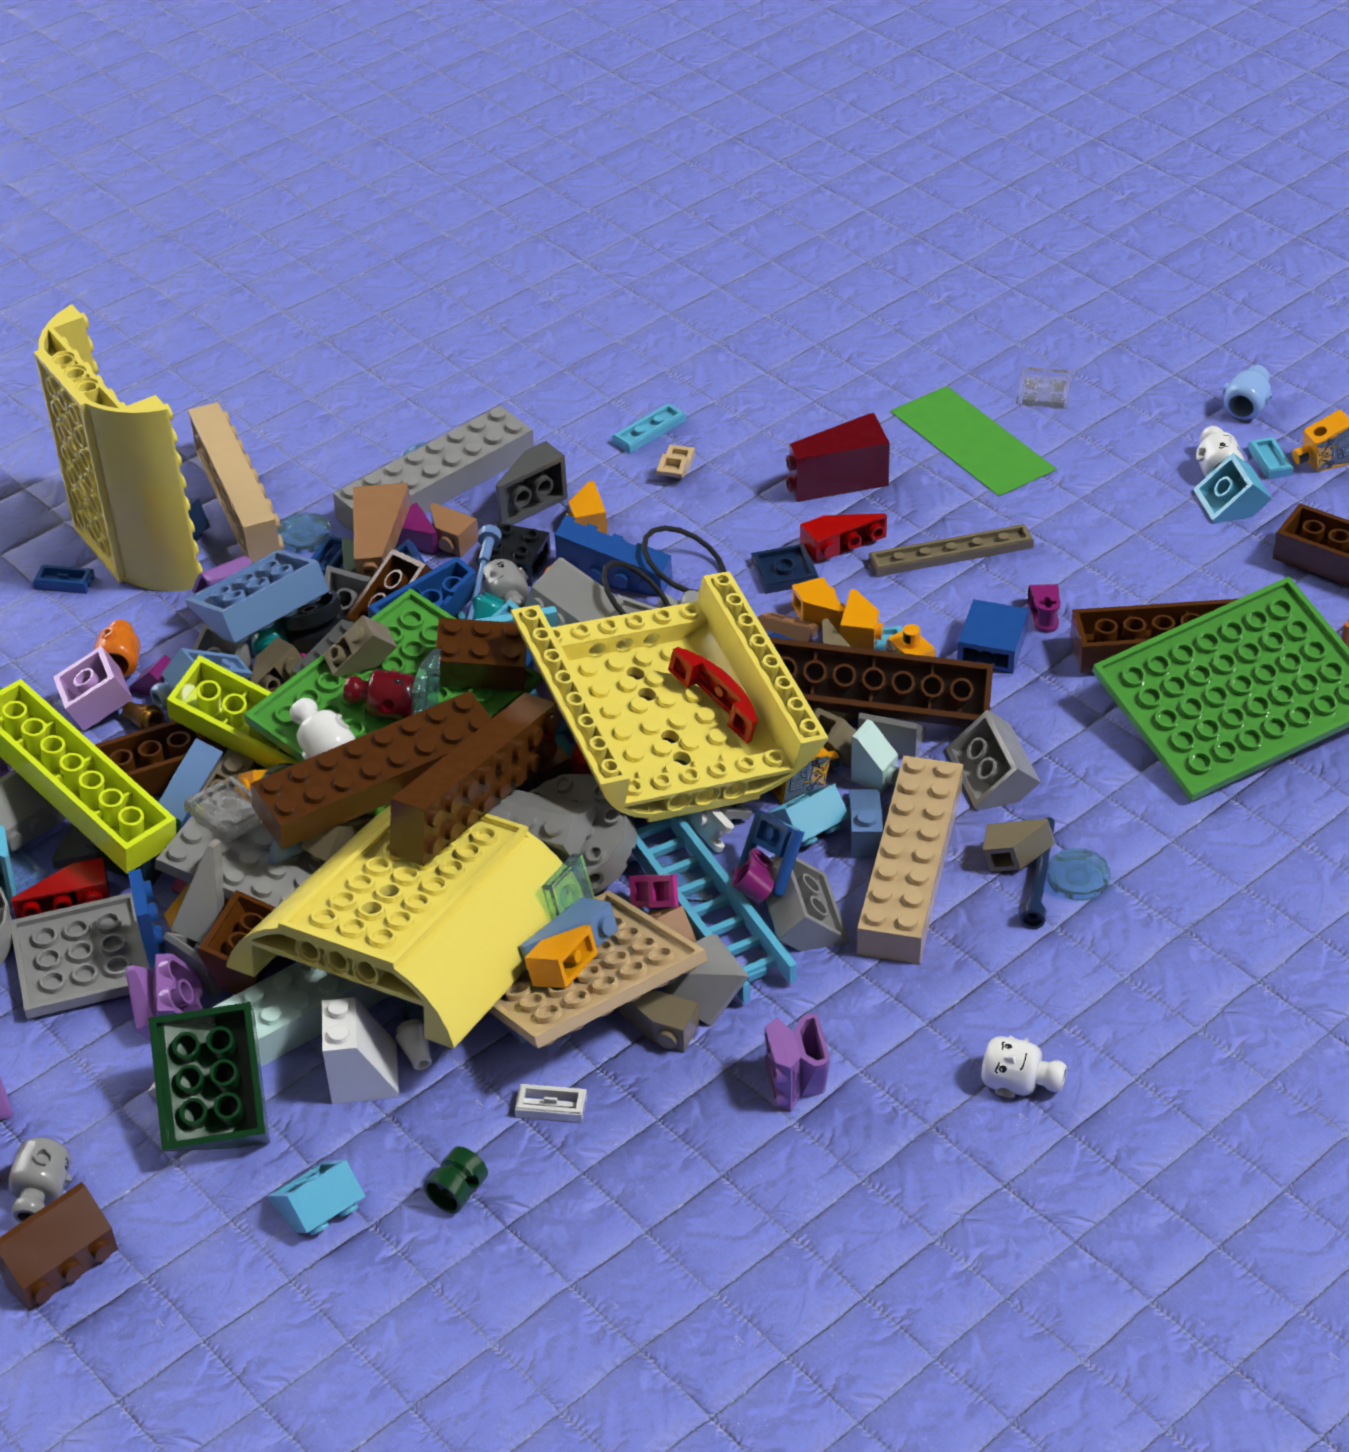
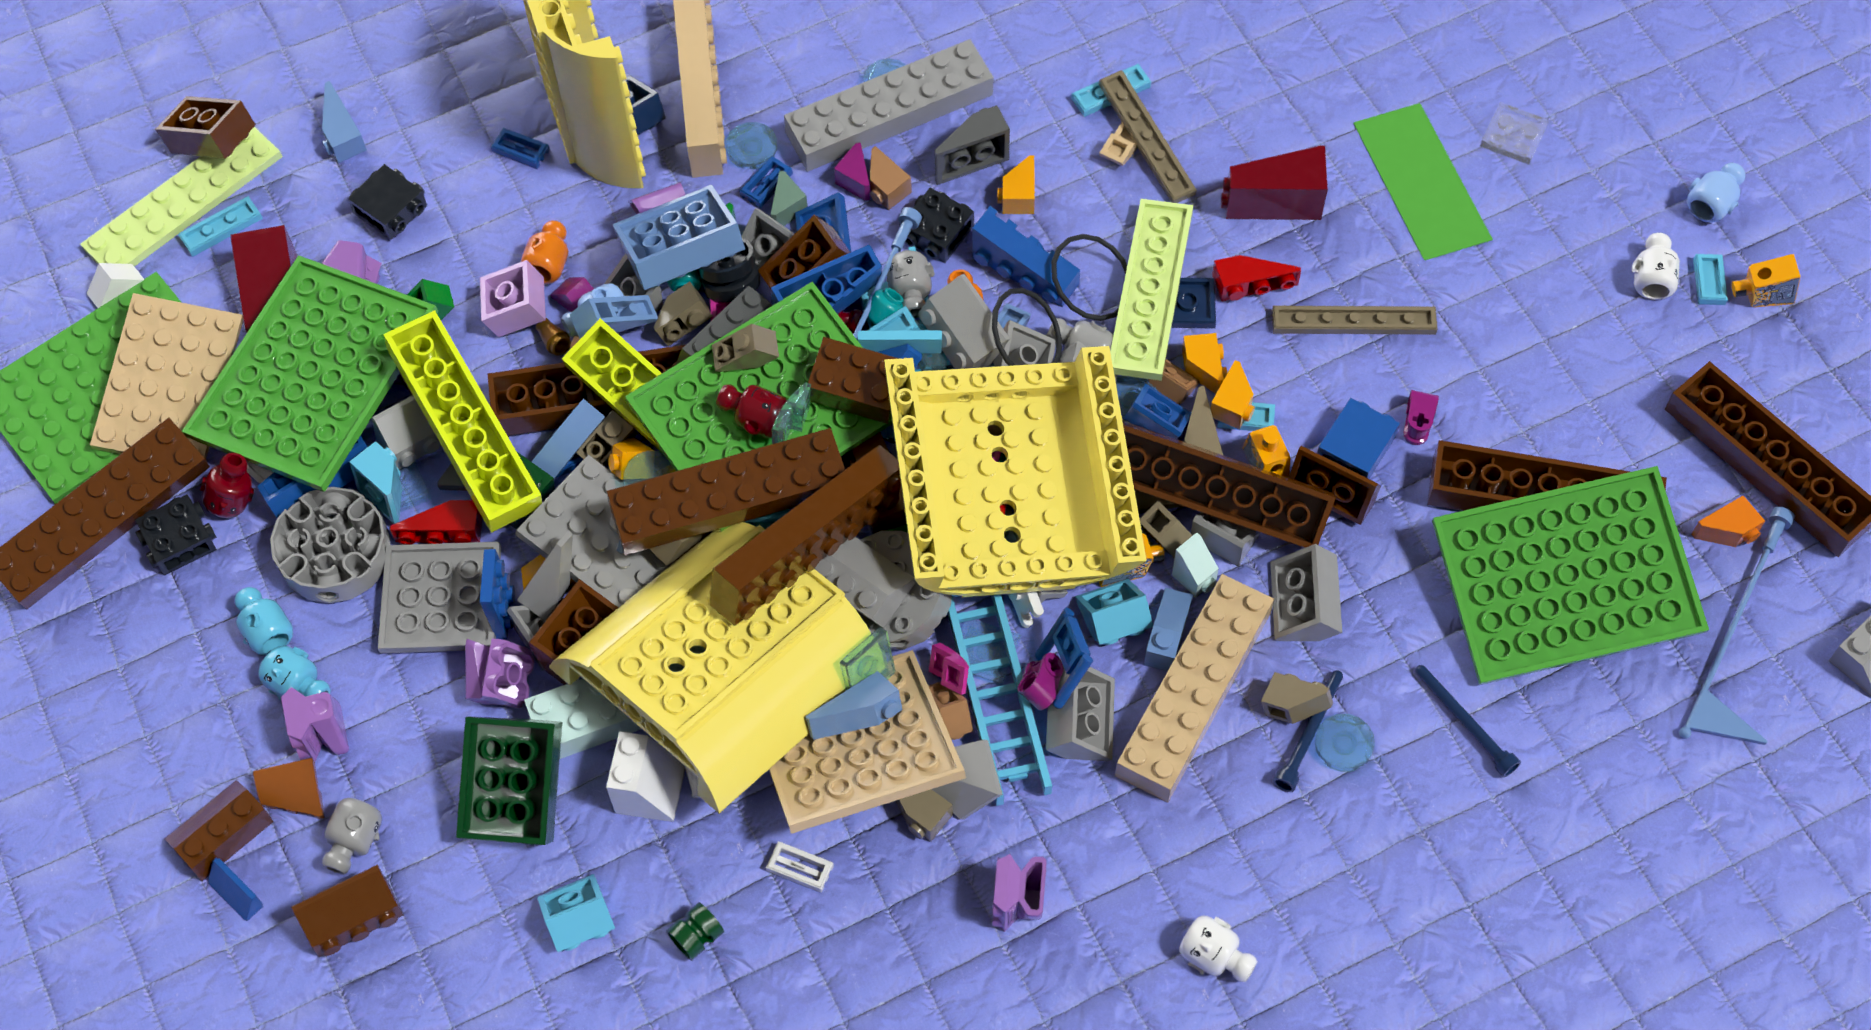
camera: 15 degrees right, 20 degrees up
clear plate [184,776,263,843] -> none
white piece [290,698,356,760] -> none
medium nougat slope [353,482,411,577] -> none
light orange slope [525,925,598,988] -> none
red slope [668,647,758,744] -> none
medium azure slope [1194,453,1272,523] -> none
none -> dark tan tile [1099,70,1197,203]
none -> yellowish green plate [1110,199,1193,381]
none -> reddish brown slope [1288,446,1381,525]
none -> dark blue piece [1415,665,1521,778]

